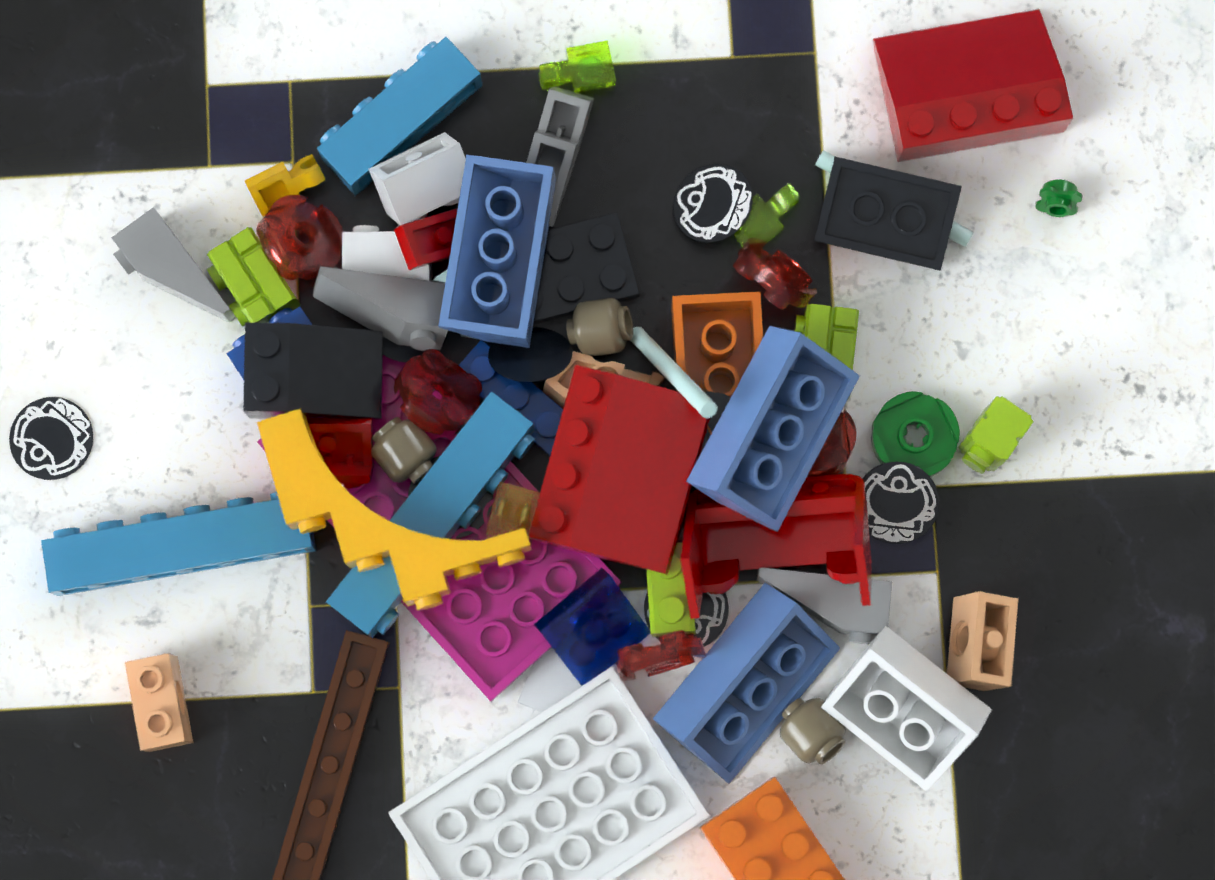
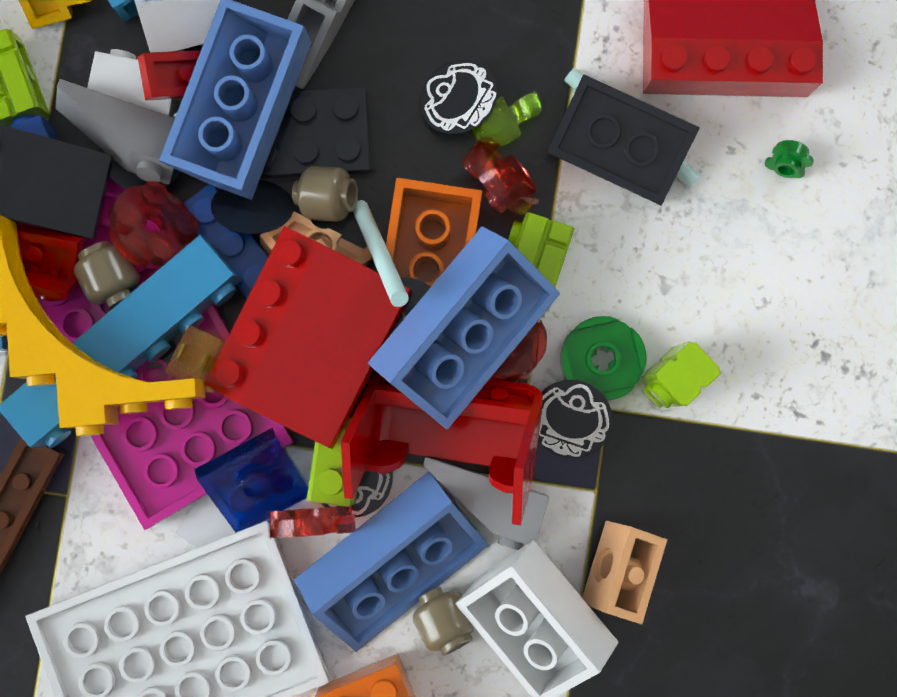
camera: 10 degrees right, 5 degrees up
clear red plate [256,195,343,280] -> none

